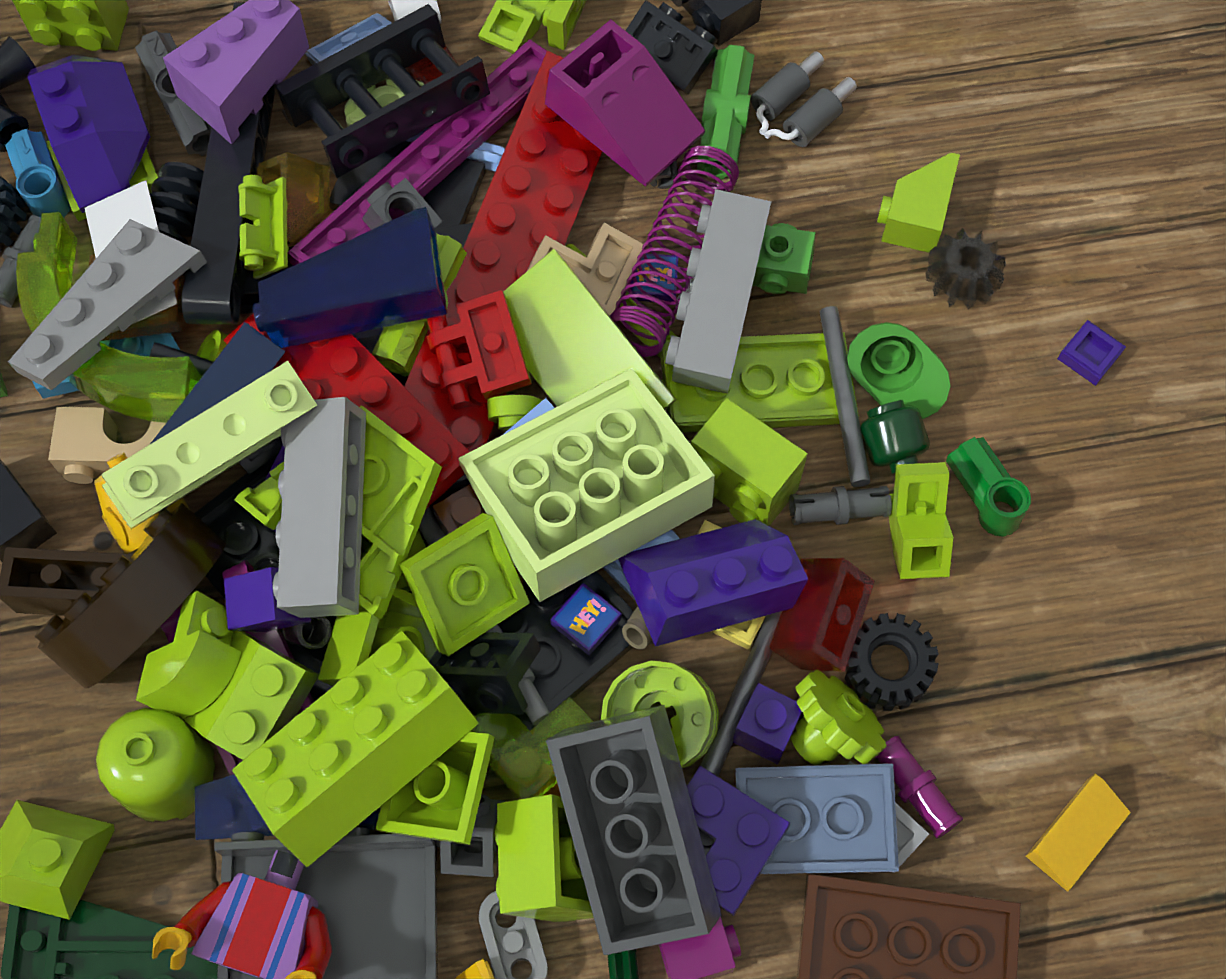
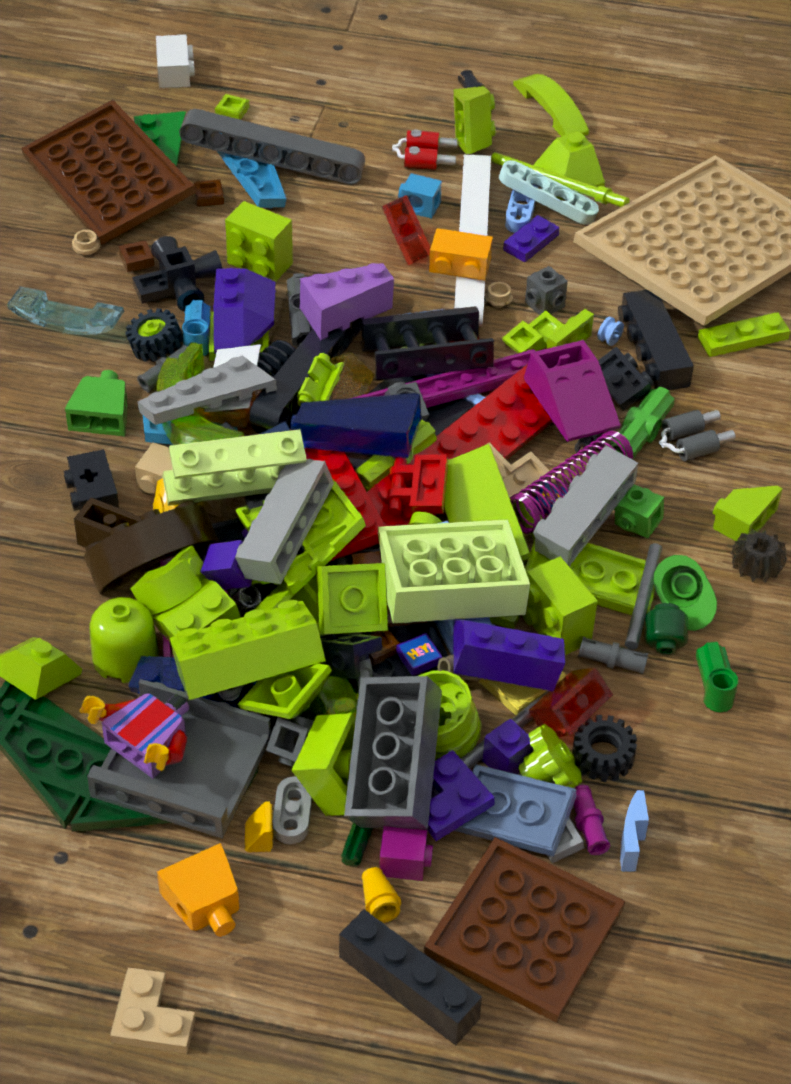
camera: 20 degrees right, 20 degrees down
lime brick [889,462,954,579] -> none
yellow slope [1026,773,1131,892] -> none
none -> reddish brown tile [369,630,400,666]
none -> light blue slope [620,790,649,872]

